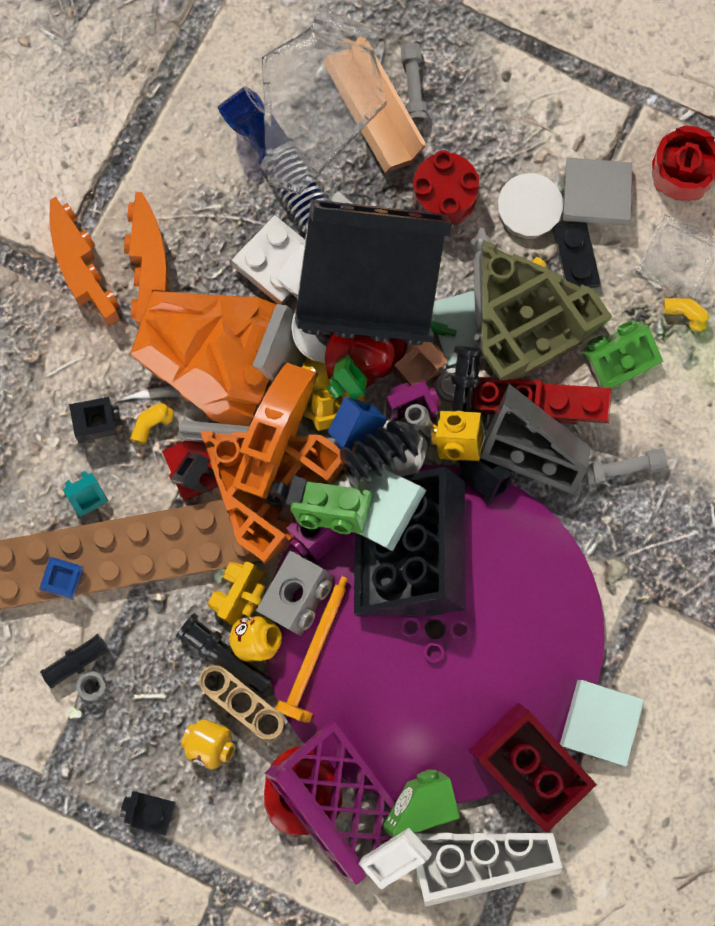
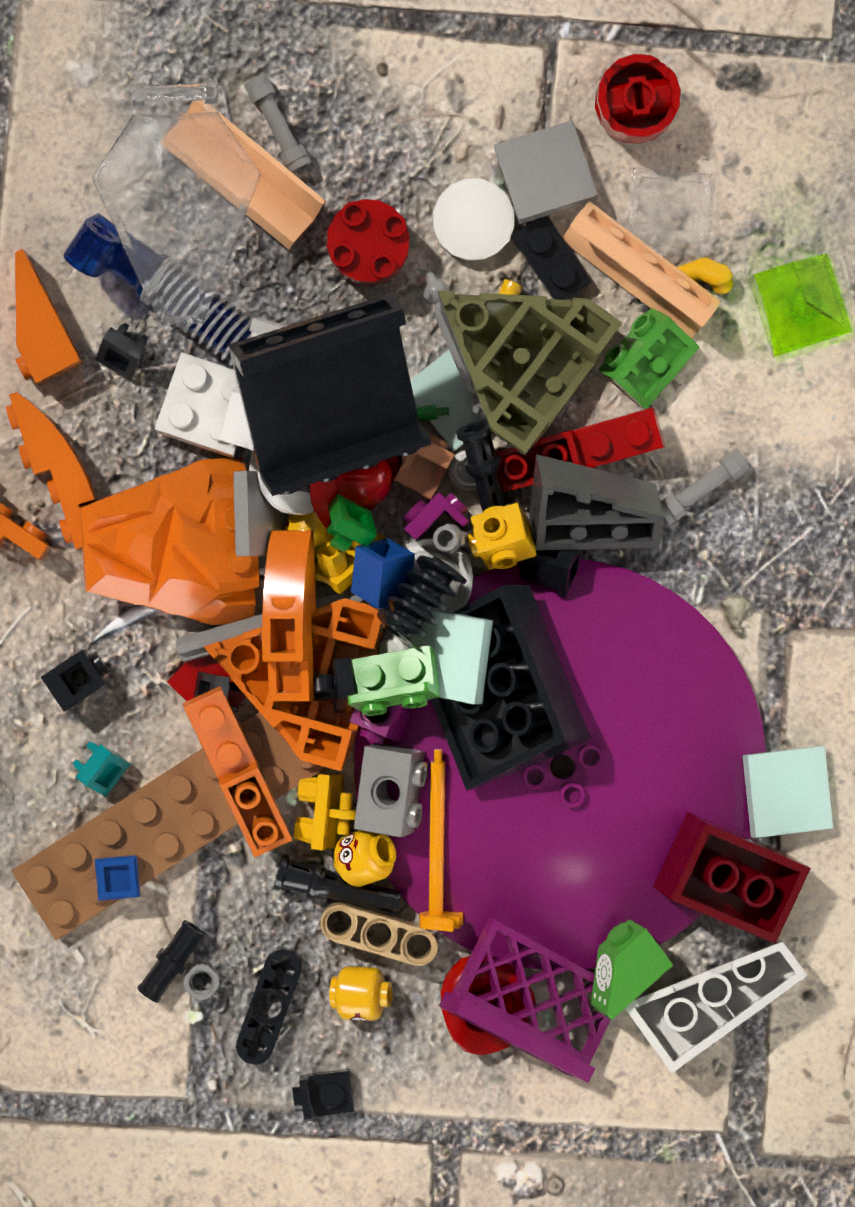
camera: 20 degrees left, 10 degrees up
yellow arm [130,403,174,445] -> none
white tile [358,828,432,889] -> none
none -> orange slope [15,249,84,386]
none -> black tile [95,323,148,381]
none -> orange slope [183,686,292,858]
none -> black beam [236,947,302,1065]
none -> light nougat panel [562,201,721,338]

